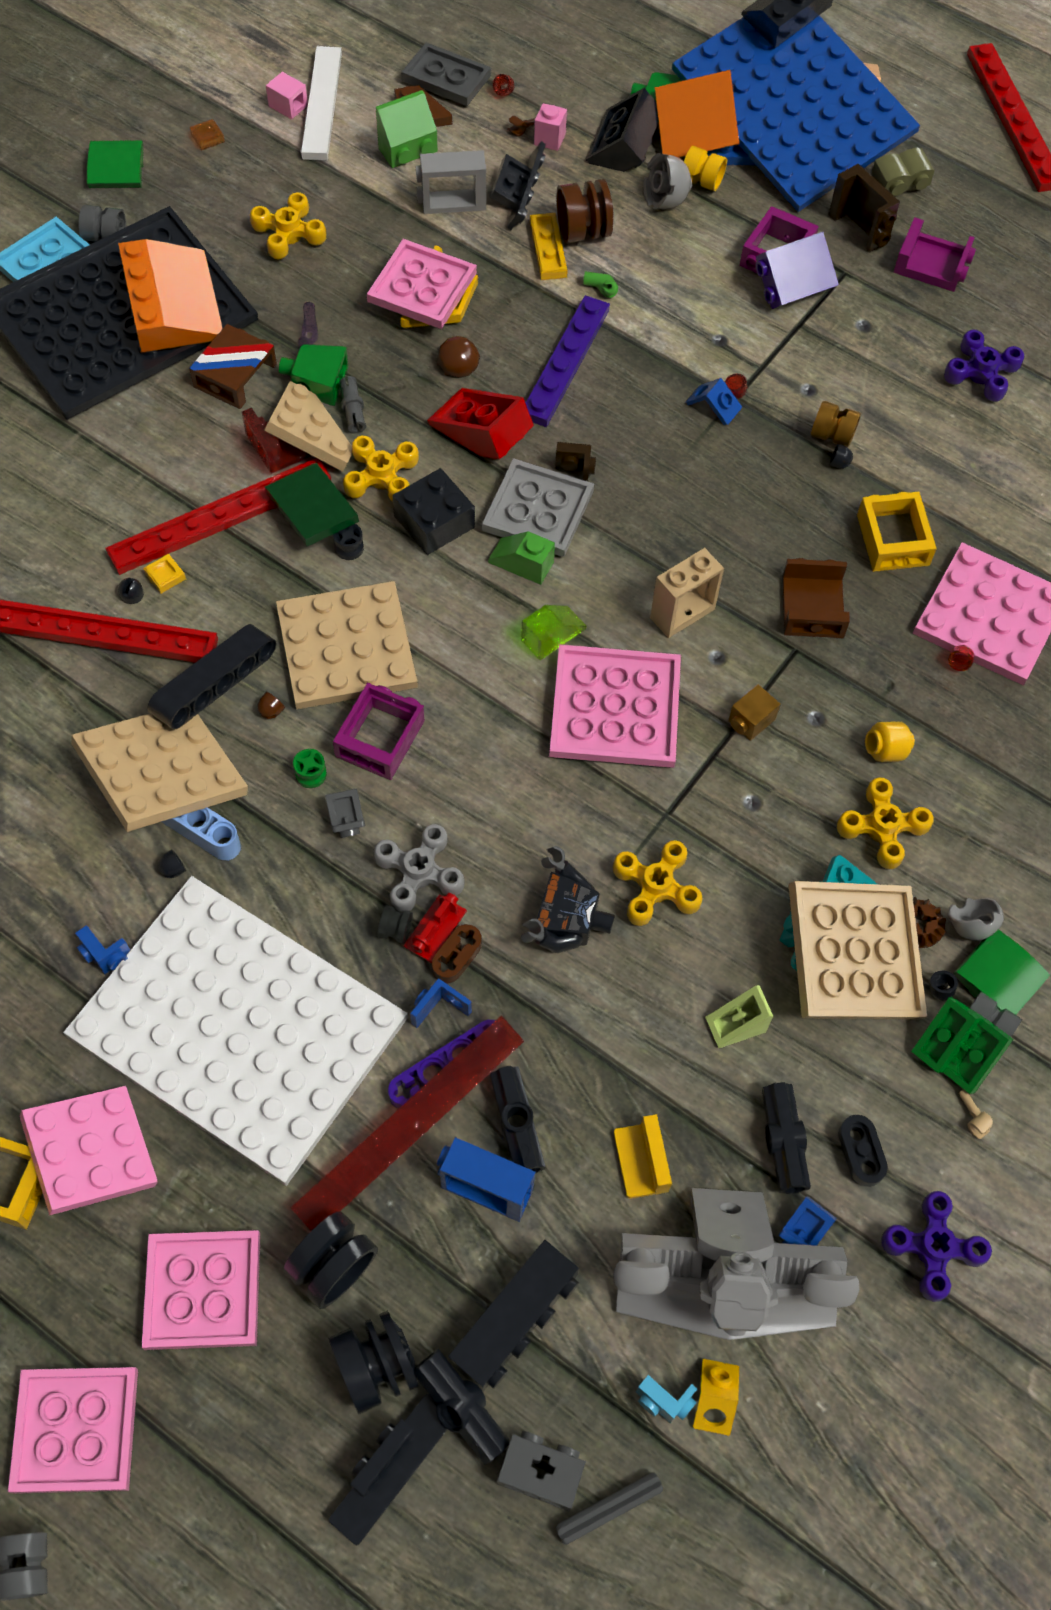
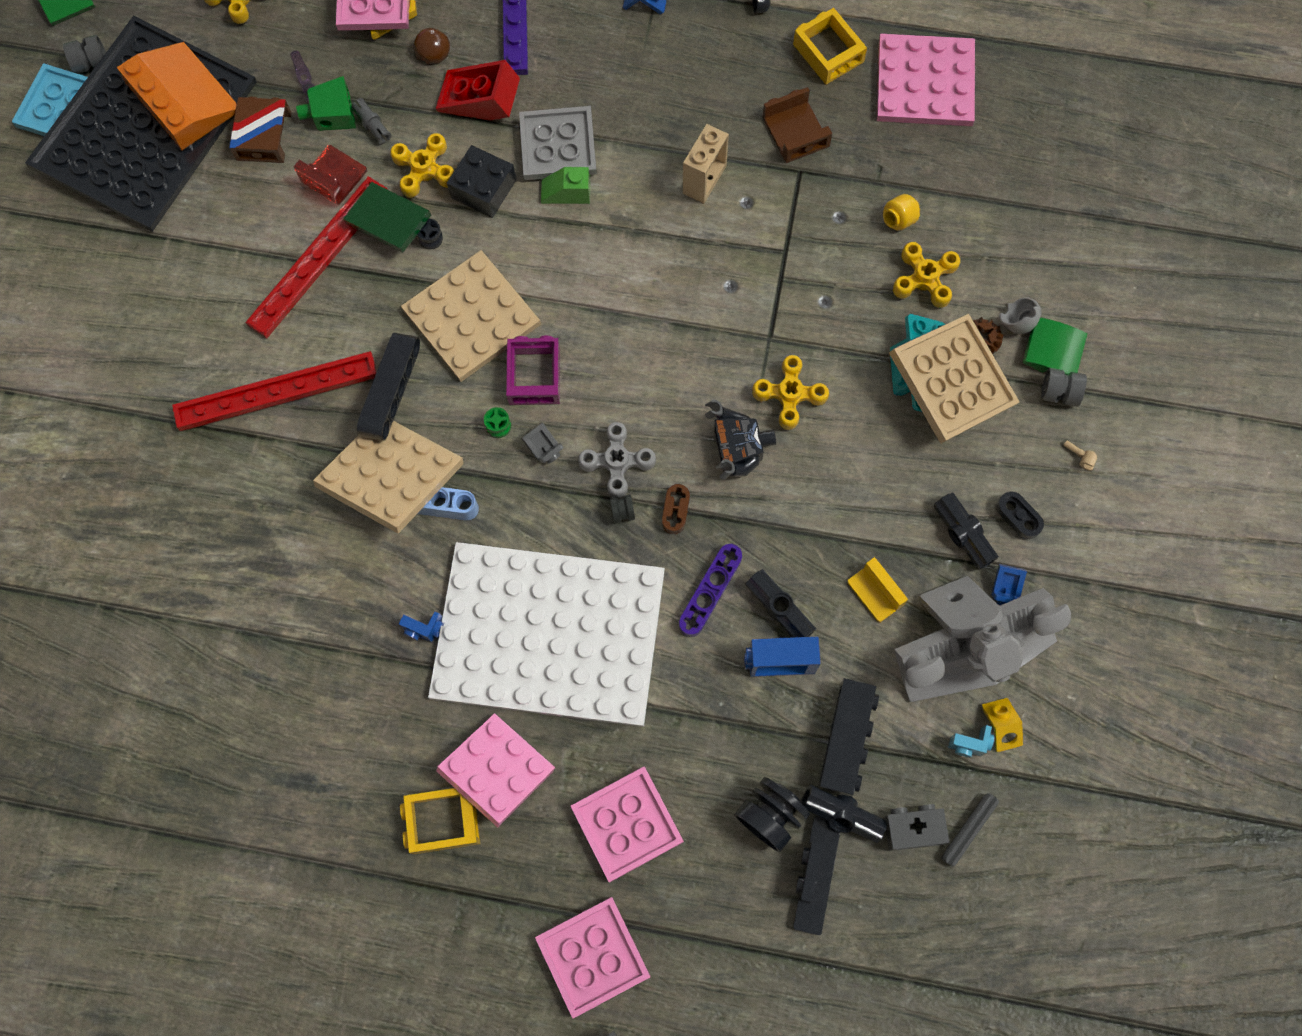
camera: 20 degrees left, 10 degrees up
black hinge [118,578,144,604] -> none
yellow tile [143,554,186,594] -> none
black hinge [158,849,187,878] -> none
reddish brown hinge [257,692,285,719] -> none
tan plate [264,381,352,471] -> none
black wheel [283,1211,378,1309] -> none
clear red tile [290,1015,524,1231] -> none
red hinge [403,892,467,963] -> none
blue bracket [410,978,472,1028] -> none
clear neon green slope [521,605,587,660] -> none
bright pink plate [549,644,681,768] -> none
dark brown bracket [555,442,596,482] -> none
yellowish green slope [705,985,773,1048] -> none
pearl gold brick [728,684,781,741] -> none
dark purple gear [881,1191,992,1302] -> none
green slope [911,997,1014,1094] -> none
black hinge [929,971,958,1001] -> none
clear red hinge [948,645,975,671] -> none

